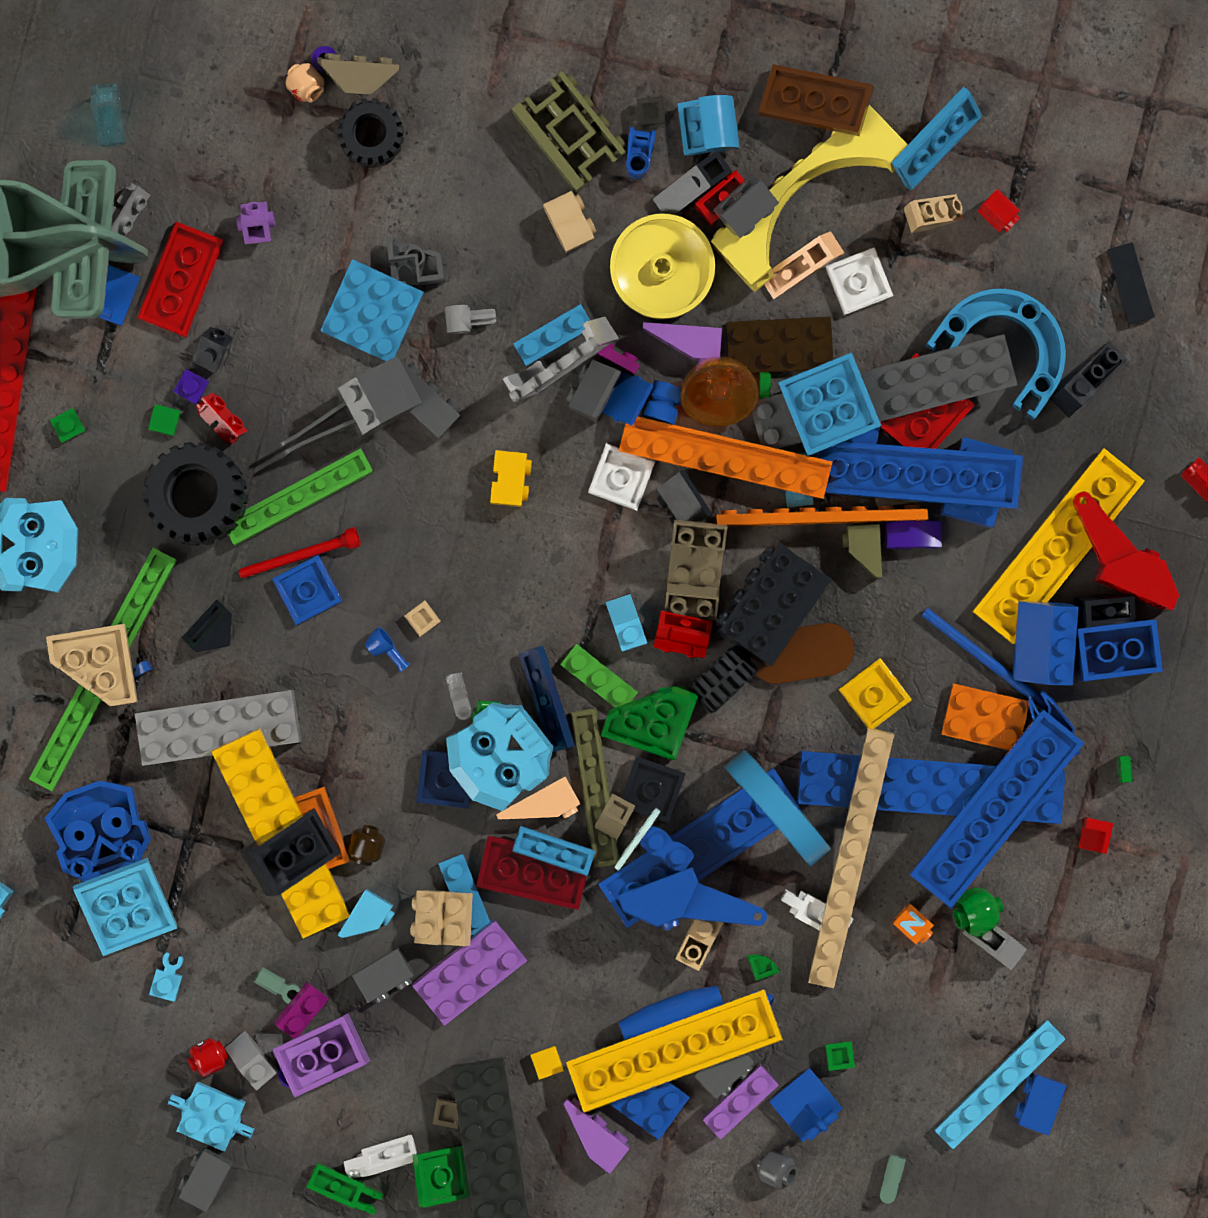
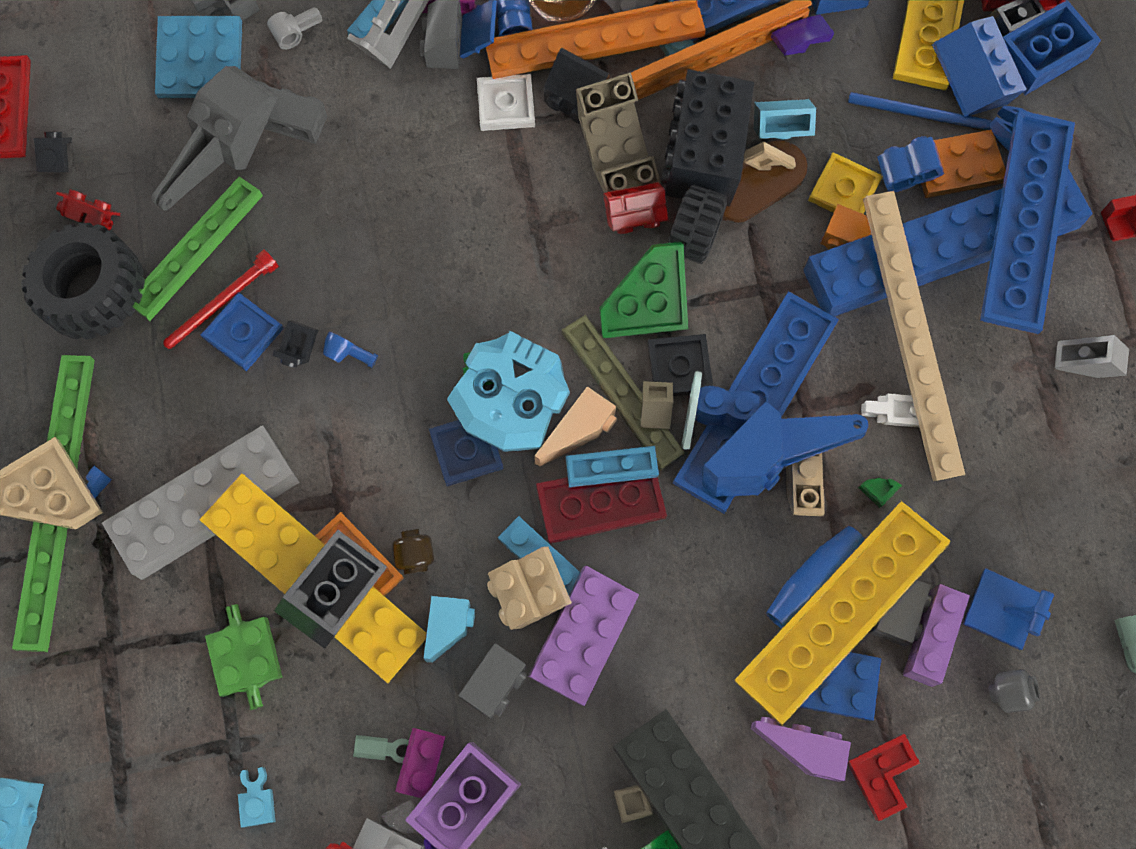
camera: 25 degrees left, 15 degrees down
blue brick [44,780,152,882] -> none
medium azure plate [73,858,177,956] -> none
green tile [148,404,181,437] -> none
dark purple plate [173,369,210,405] -> none
black slope [182,599,232,652] -> none
medium lavender brick [236,201,275,244] -> none
tan tile [404,601,441,637] -> none
clear bar [445,672,472,720] -> none
yellow brick [490,450,532,507] -> none
dark blue plate [519,646,575,753] -> none
yellow tile [530,1046,564,1080] -> none
bright green plate [560,644,638,708] -> none
medium azure slope [606,594,647,652] -> none
dark azure piece [723,749,831,867] -> none
green plate [825,1041,855,1071] -> none
olive slope [842,525,882,578] -> none
orange brick [891,903,934,945] -> none
green plant [953,887,1004,937] -> none
green tile [1116,755,1133,783] -> none
none -> bright green plate [205,604,282,710]
none -> black bracket [272,320,318,368]
none -> tan tile [743,142,796,170]
none -> medium azure brick [754,99,816,139]
none -> orange slope [820,204,872,250]
none -> red plate [847,734,920,821]
none -> blue brick [877,136,944,193]

